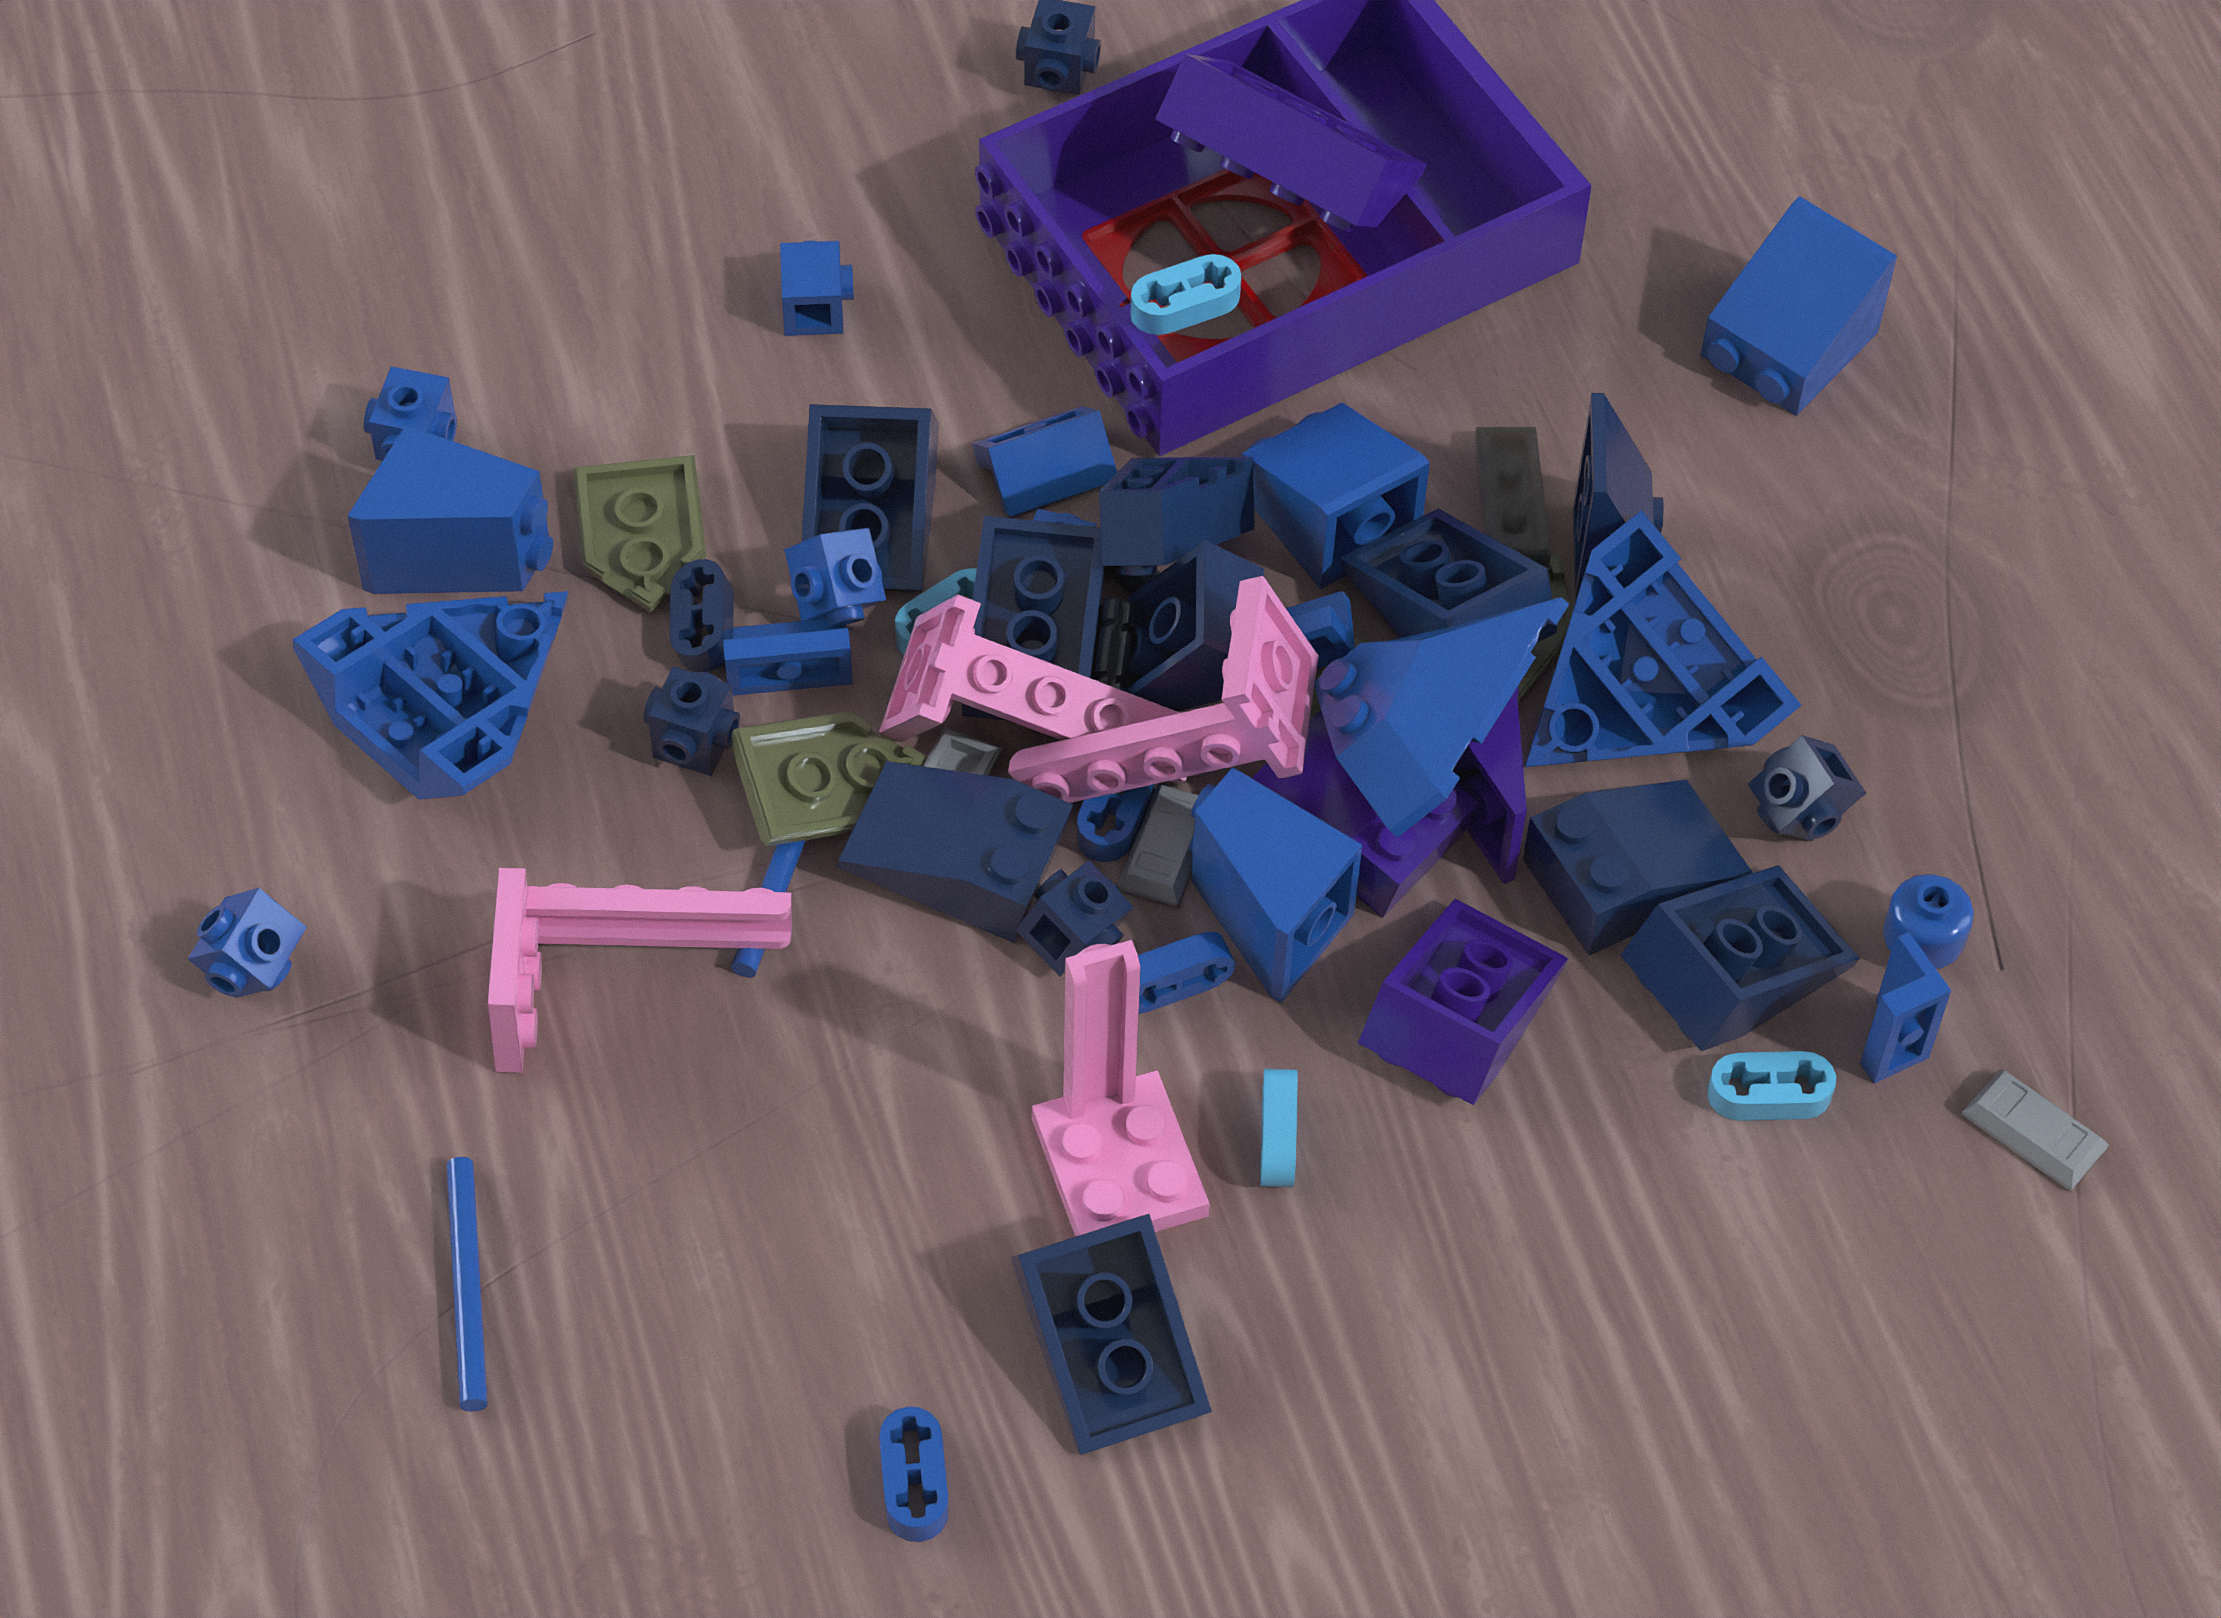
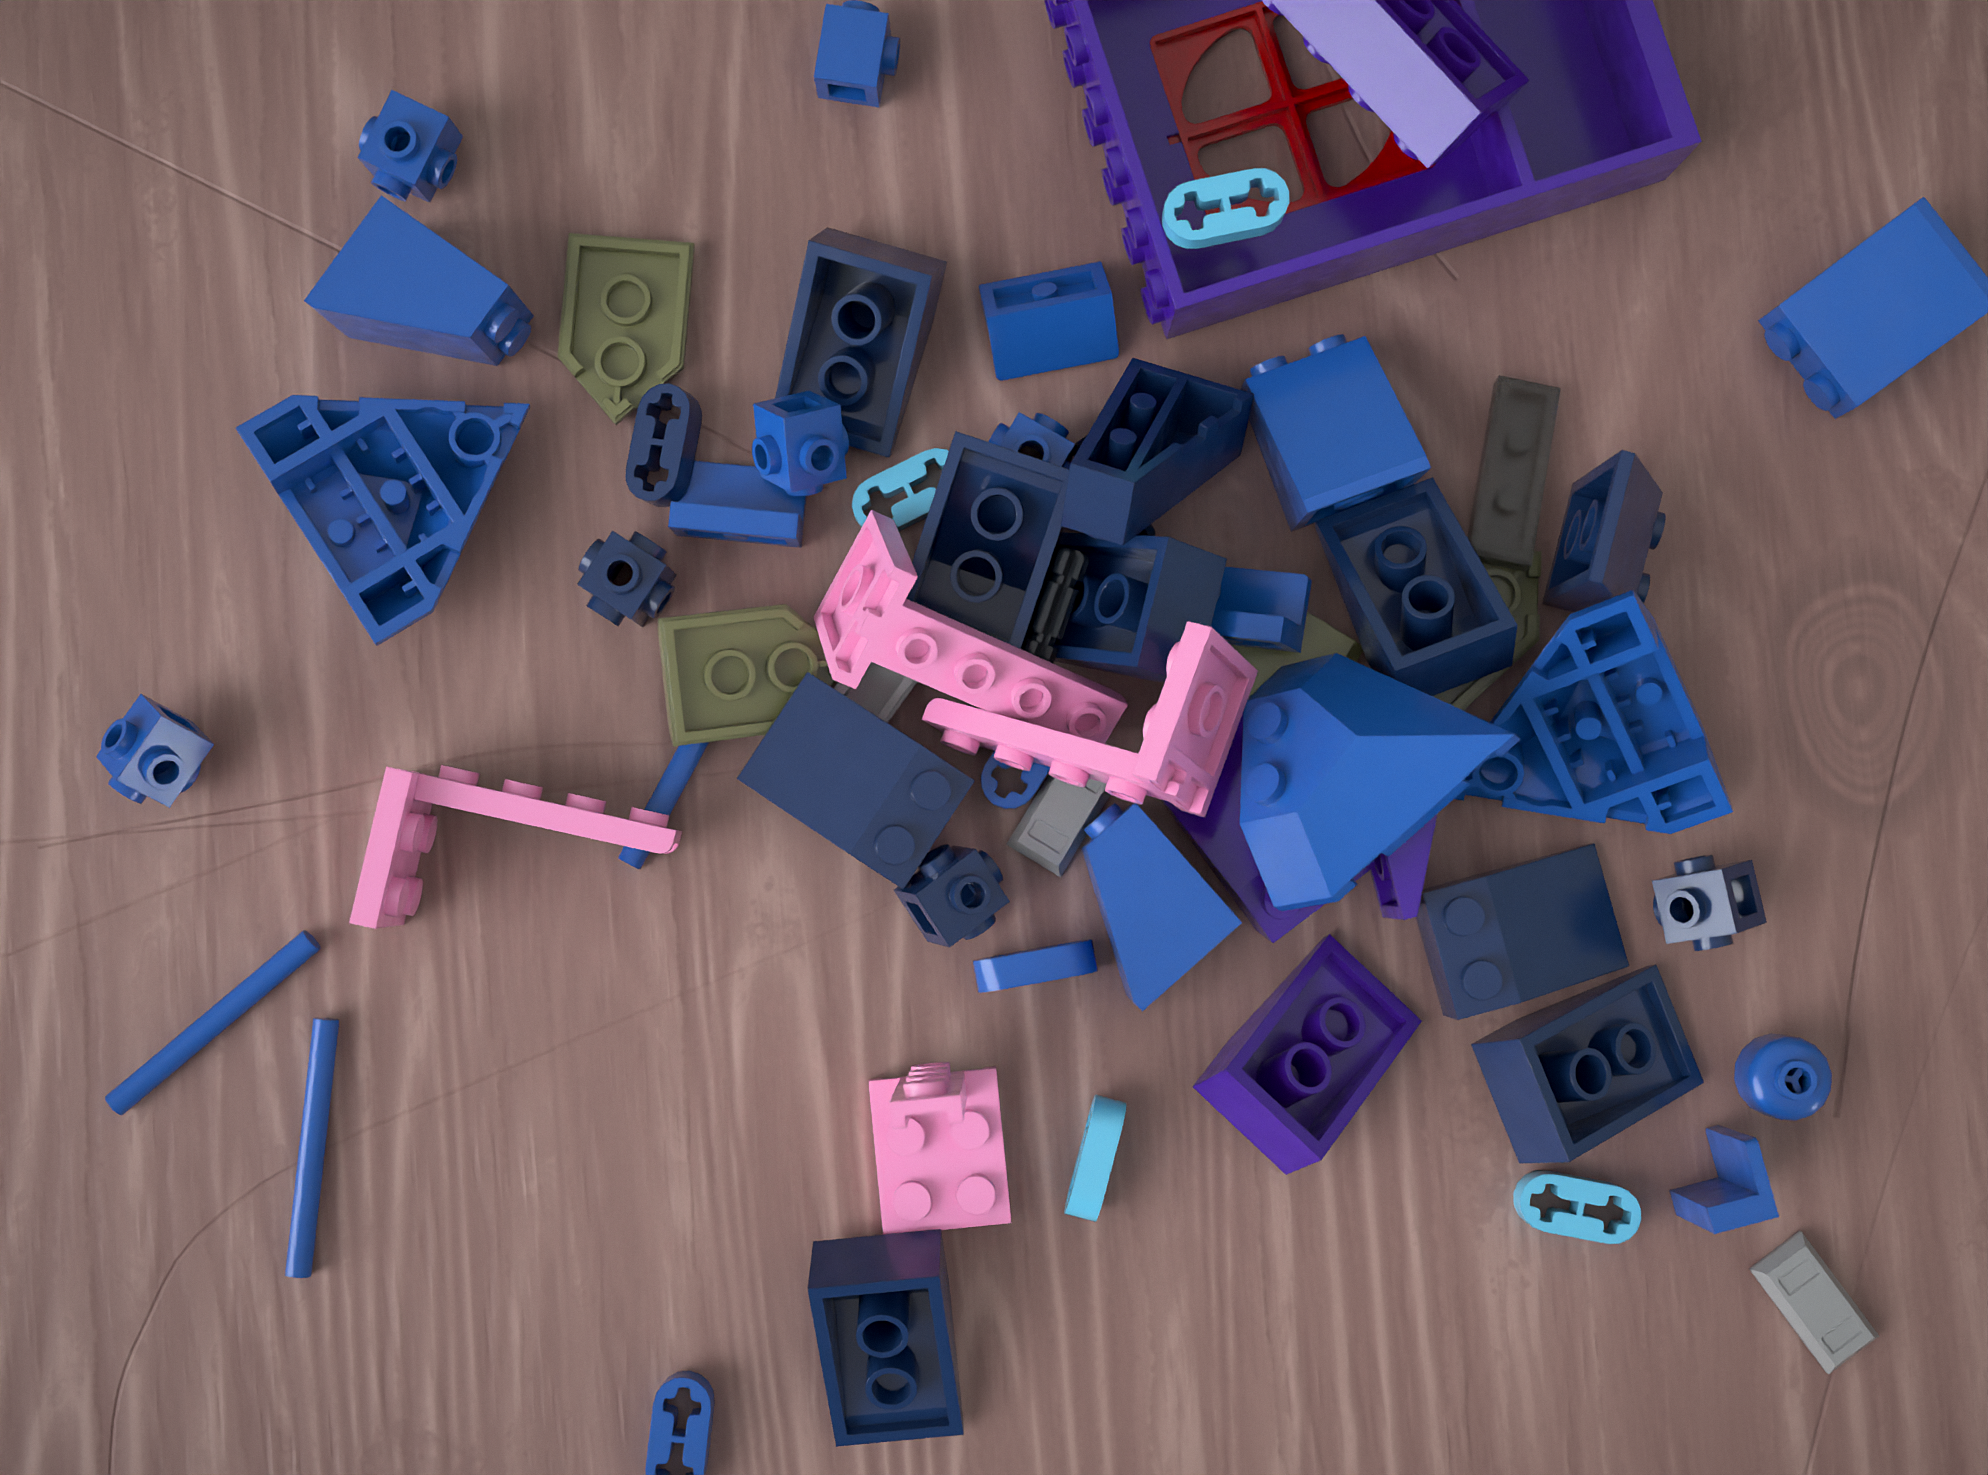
camera: 15 degrees right, 30 degrees up
none -> blue bar [105,930,321,1115]

